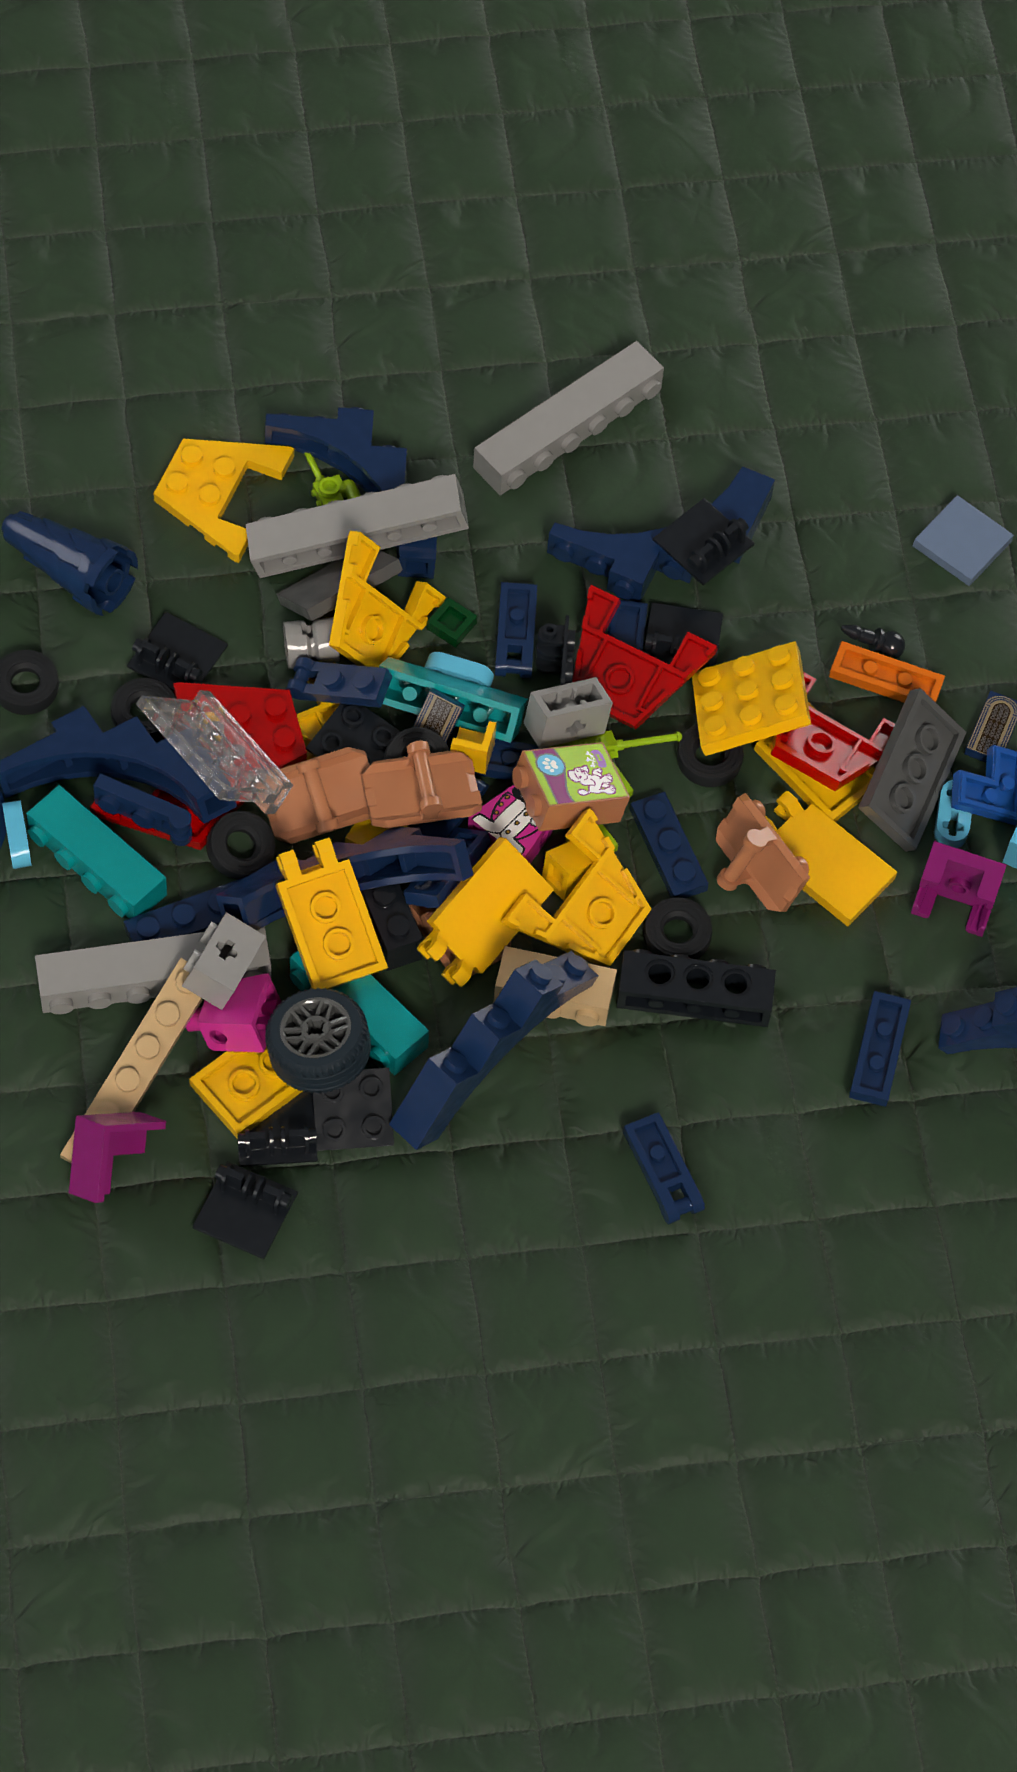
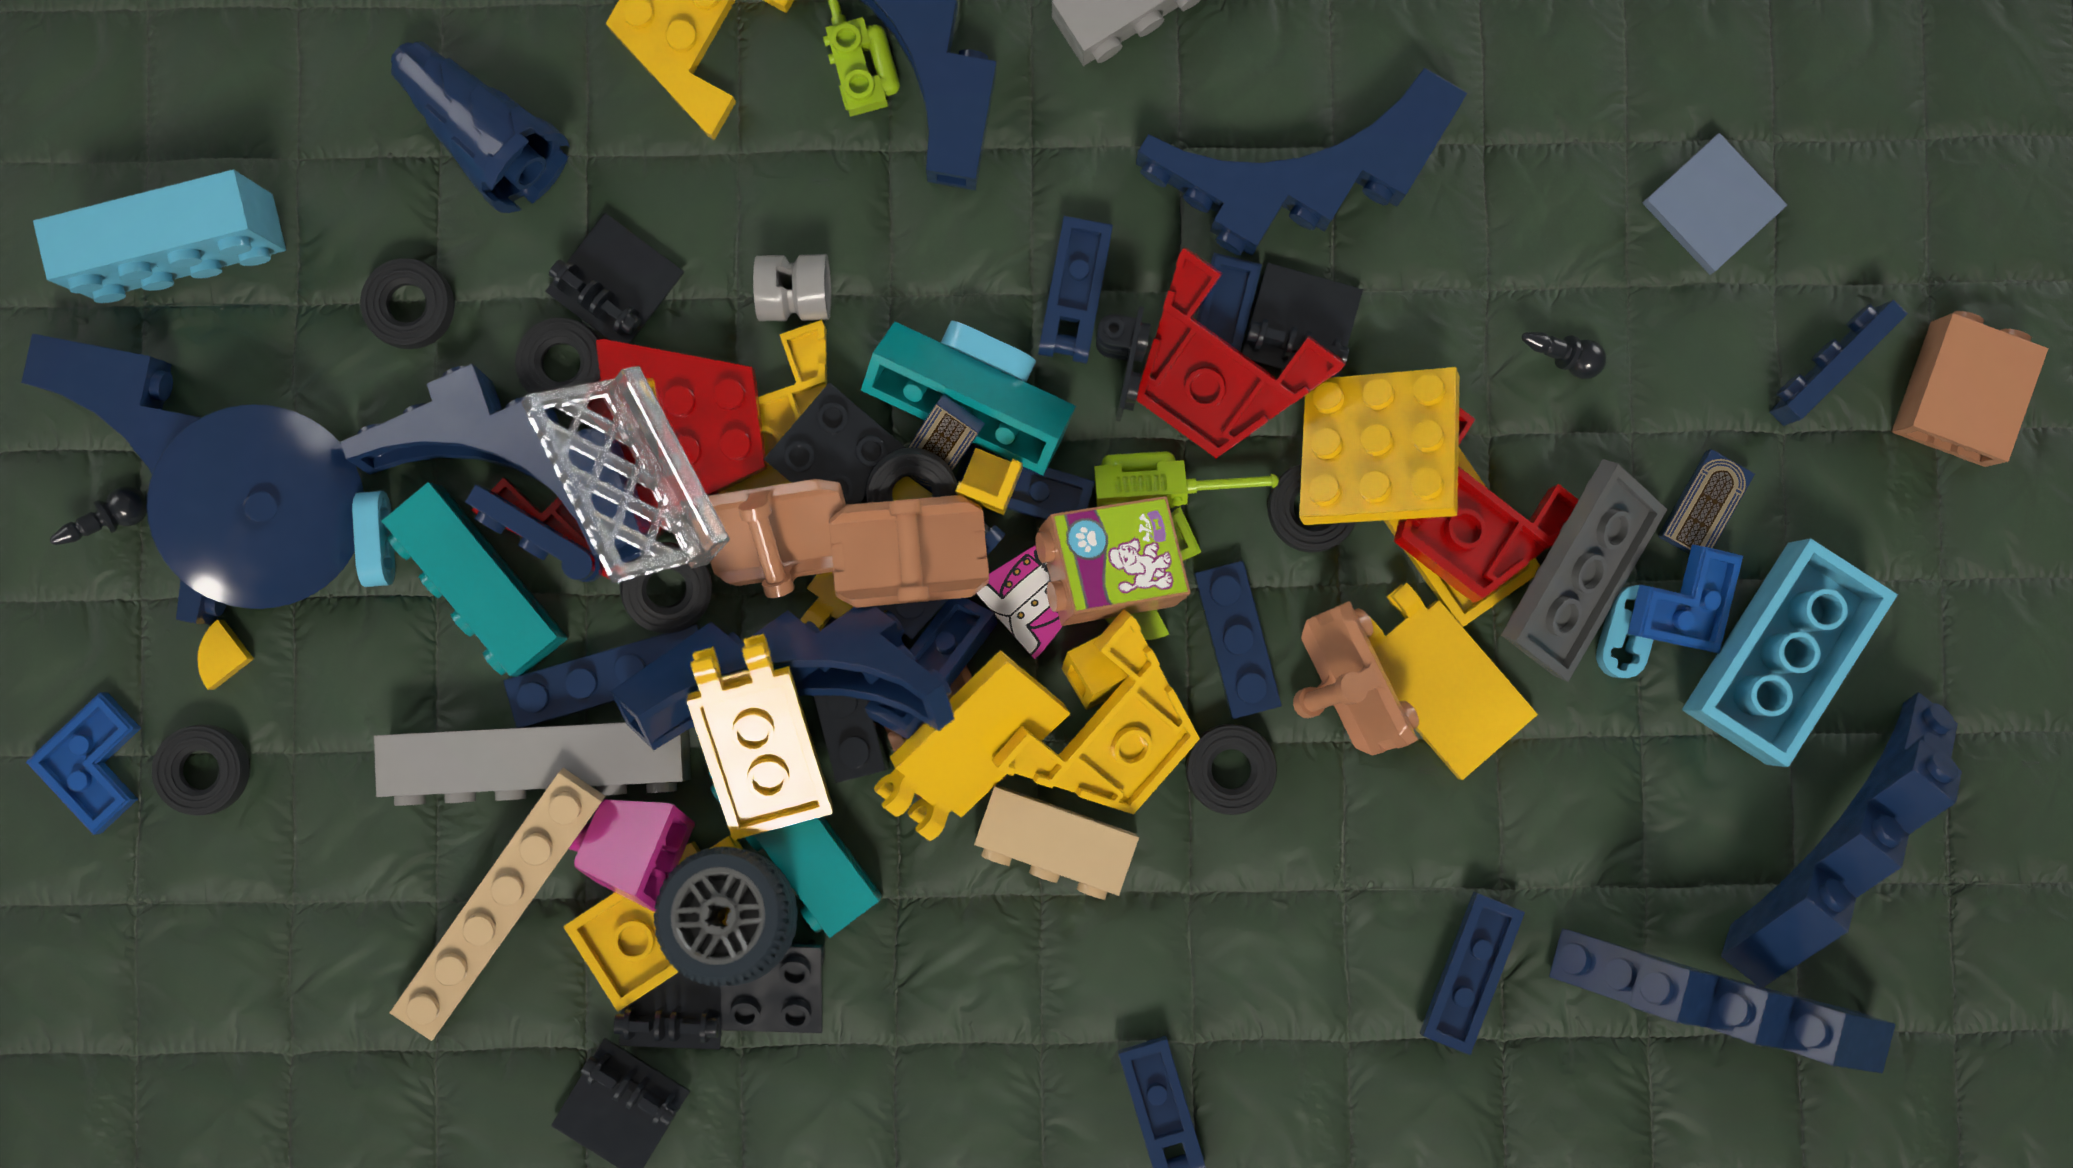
camera: 15 degrees right, 25 degrees up
magenta panel [69,1112,166,1203] -> none
light grey brick [182,912,266,1010] -> none
light grey brick [246,474,469,578] -> none
dark grey tile [276,550,403,621] -> none
dark blue plate [285,657,392,708] -> none
yellow wing [329,531,446,667] -> none
dark blue arch [389,951,599,1150] -> none
dark green tile [426,597,477,648] -> none
light grey brick [524,677,613,749] -> none
black brick [617,949,776,1027] -> none
black hinge [653,498,755,586] -> none
orange plate [829,641,945,703] -> none
magenta panel [911,841,1007,937] -> none

